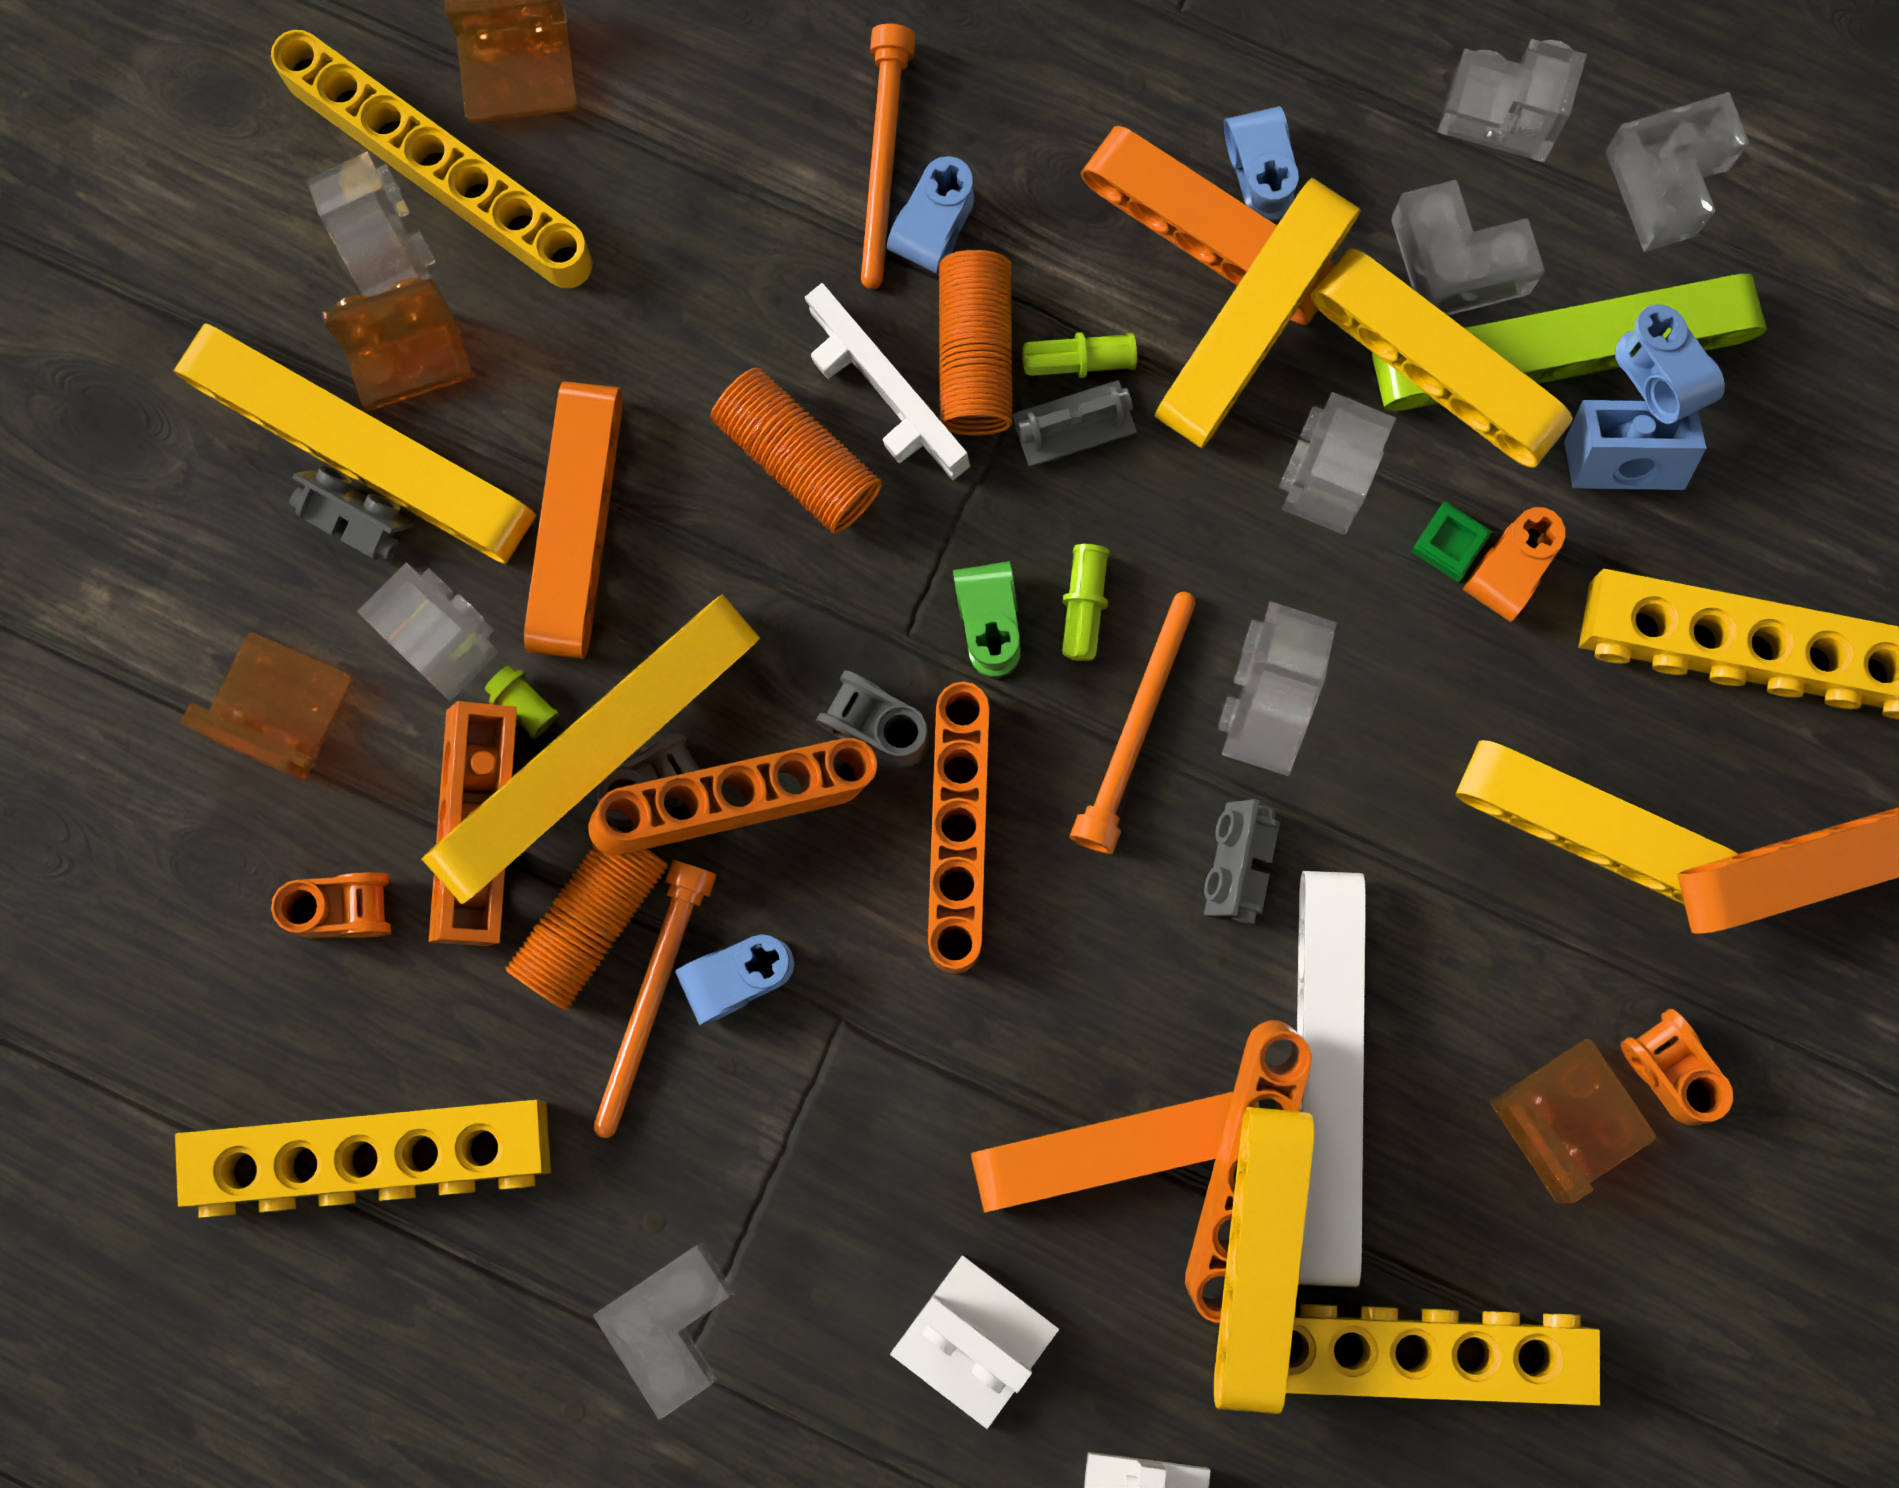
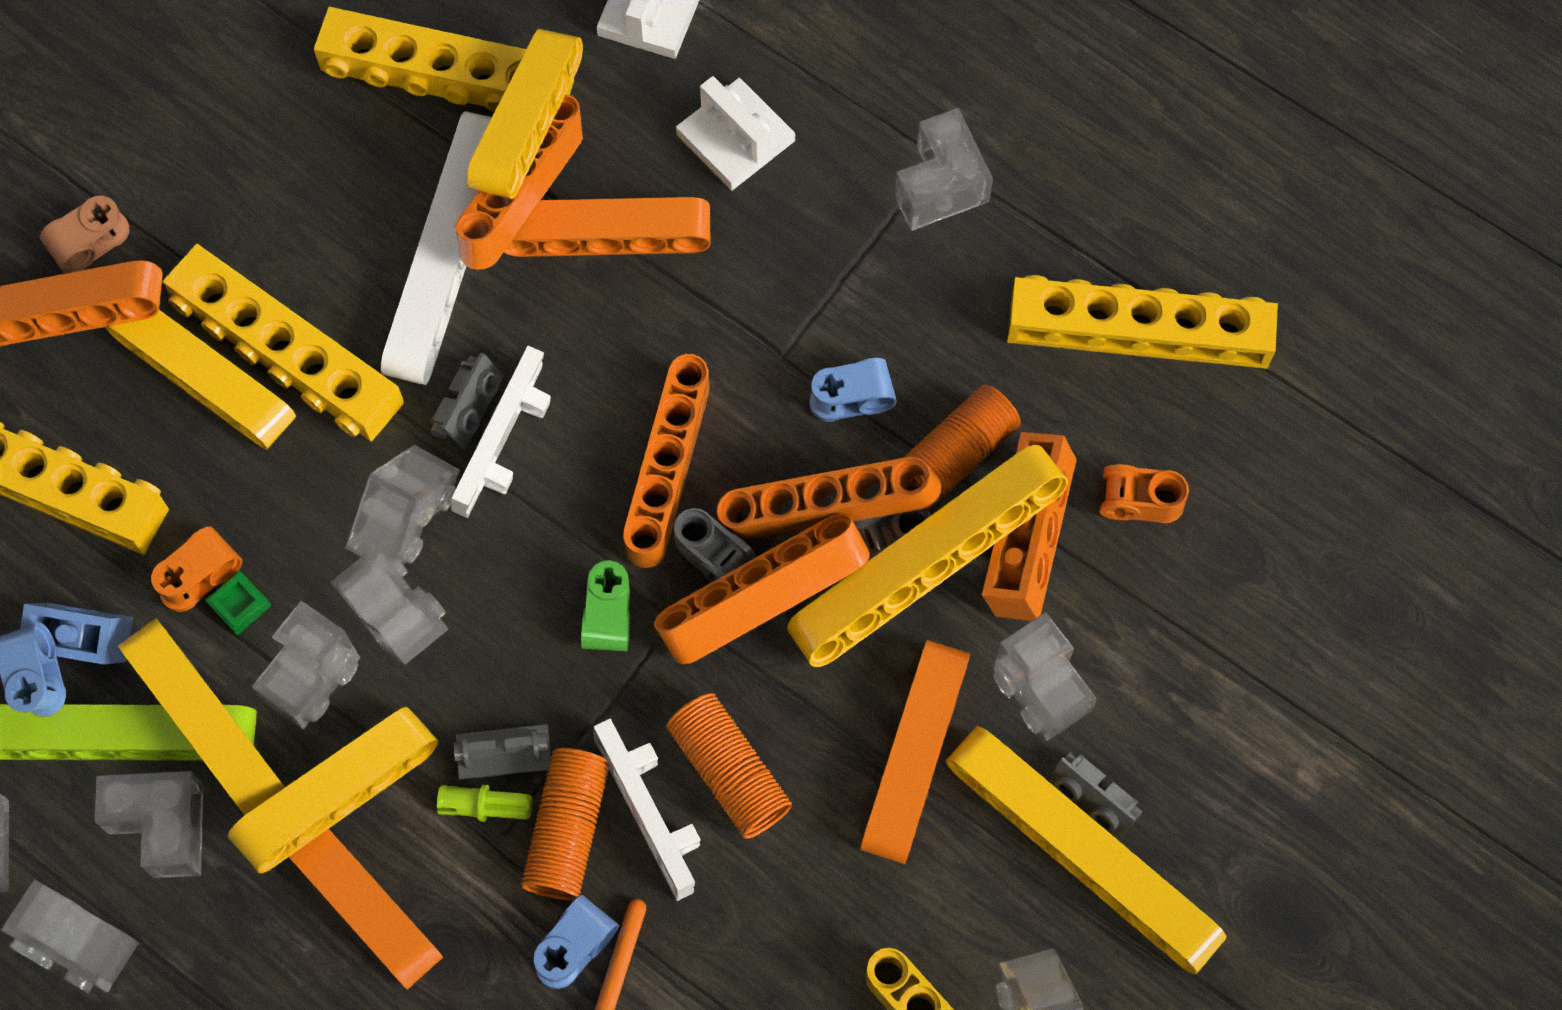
camera: 170 degrees left, 10 degrees down
clear orange bracket [180,632,353,782] -> none
clear orange bracket [322,278,474,412] -> none
lime pin [484,665,559,739] -> none
orange piece [594,860,717,1138] -> none
lime axle [1062,544,1110,661] -> none
orange piece [1069,591,1196,854] -> none
medium blue piece [1224,106,1299,223] -> none
clear orange bracket [1489,1039,1656,1204] -> none
orange piece [1621,1009,1733,1126] -> none
none -> nougat piece [40,196,129,274]
none -> yellow brick [162,244,404,442]
none -> clear brick [331,548,448,665]
none -> white hinge [451,346,551,518]
none -> orange beam [654,513,870,664]

